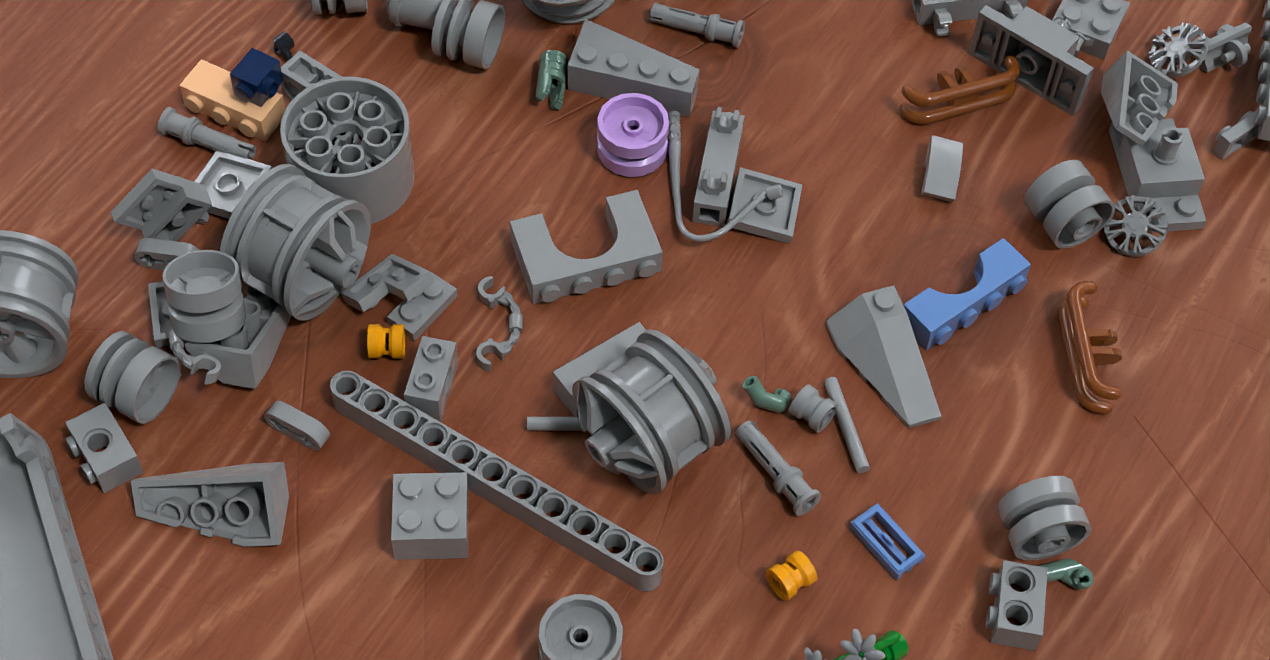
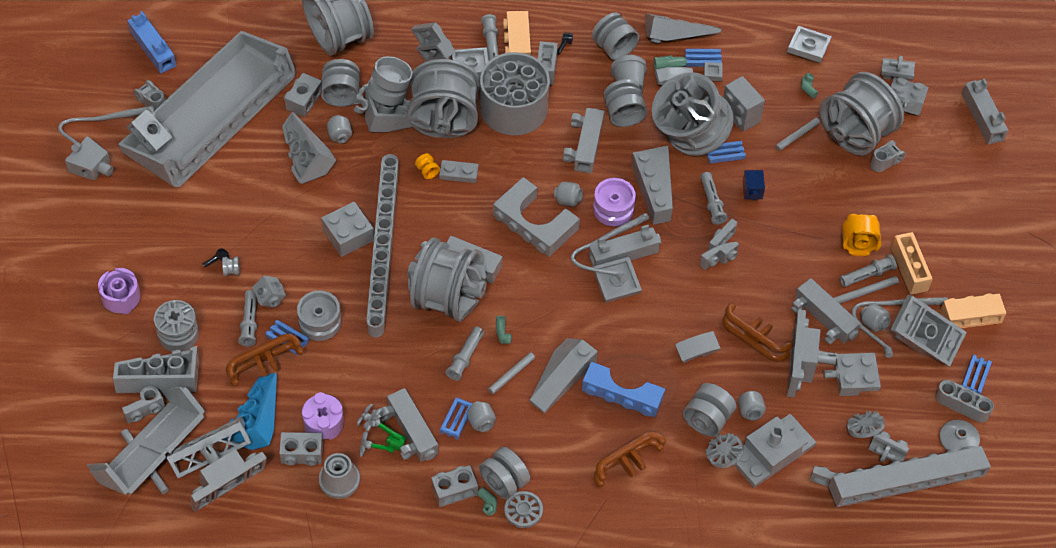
camera: 60 degrees right, 0 degrees up
light grey beam [134,238,199,271] -> none
dark blue brick [230,48,283,107] -> none
light grey beam [264,401,330,451] -> none
light grey plate [340,254,434,312] -> none
light grey brick [404,336,458,422] -> none
light grey piece [476,276,523,371] -> none
sand green hinge [535,50,568,110] -> none
light orange wheel [766,550,818,601] -> none
light grey wheel [789,384,838,433] -> none
light grey wedge [1101,50,1178,146] -> none
none -> light grey head [327,115,352,143]
none -> light grey brick [379,388,438,462]
none -> light grey head [467,402,496,432]
none -> light grey wheel [504,491,543,528]
none -> light grey head [554,182,583,207]
none -> light grey brick [563,108,605,174]
none -> light grey slope [700,242,739,270]
none -> light grey plate [708,219,737,251]
none -> light grey head [738,391,766,421]

